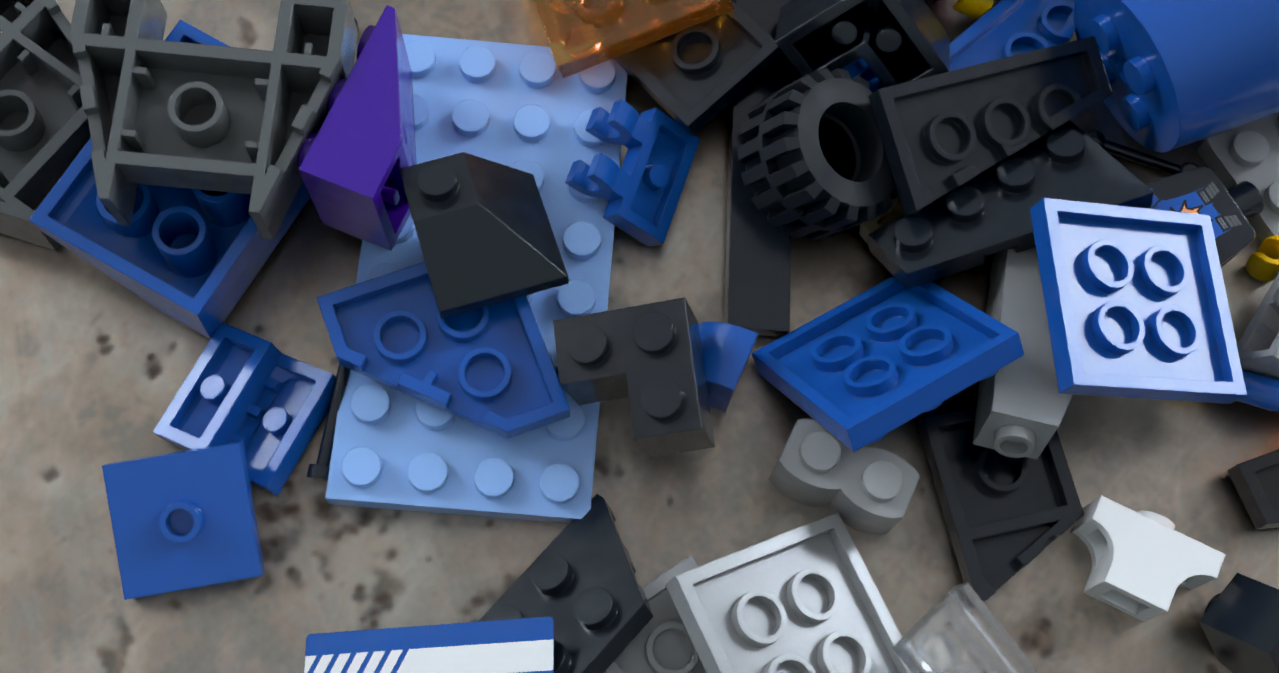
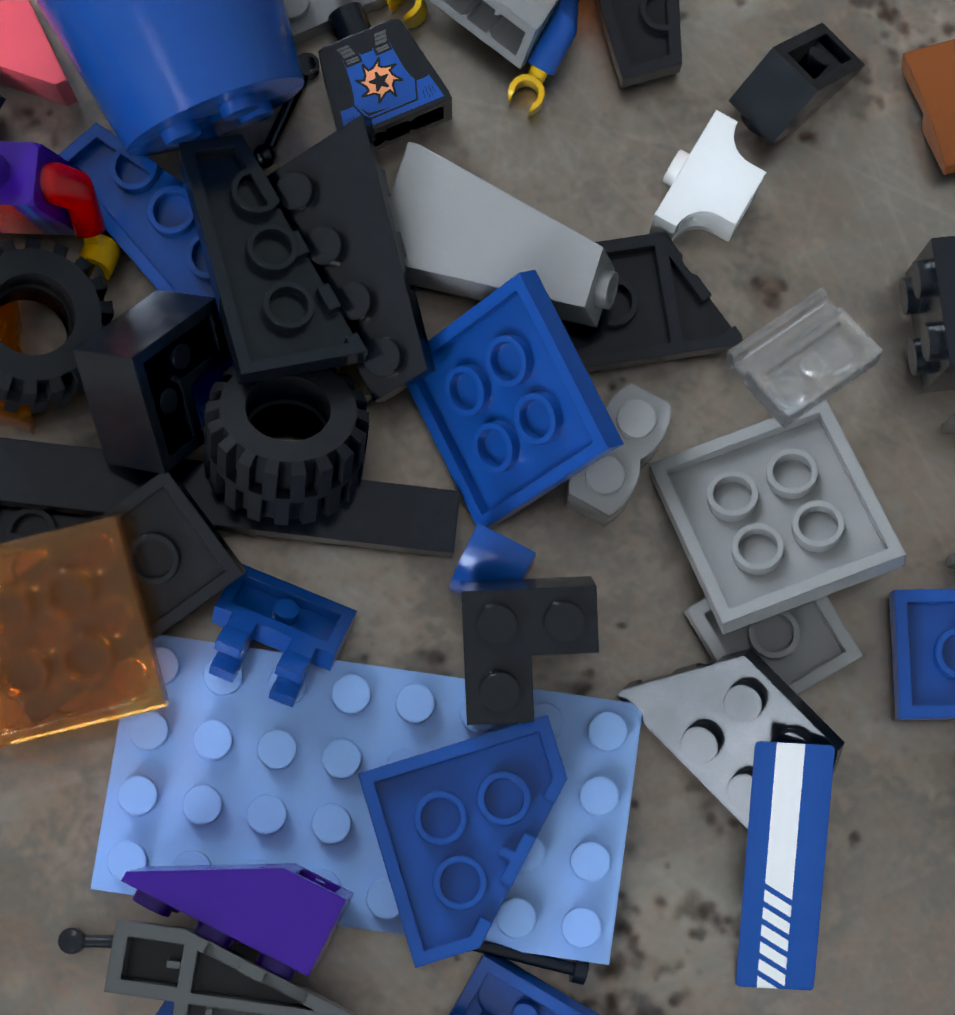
camera: 80 degrees left, 10 degrees up
black slope [399,152,569,319] -> none
plate [1030,198,1247,404] -> none

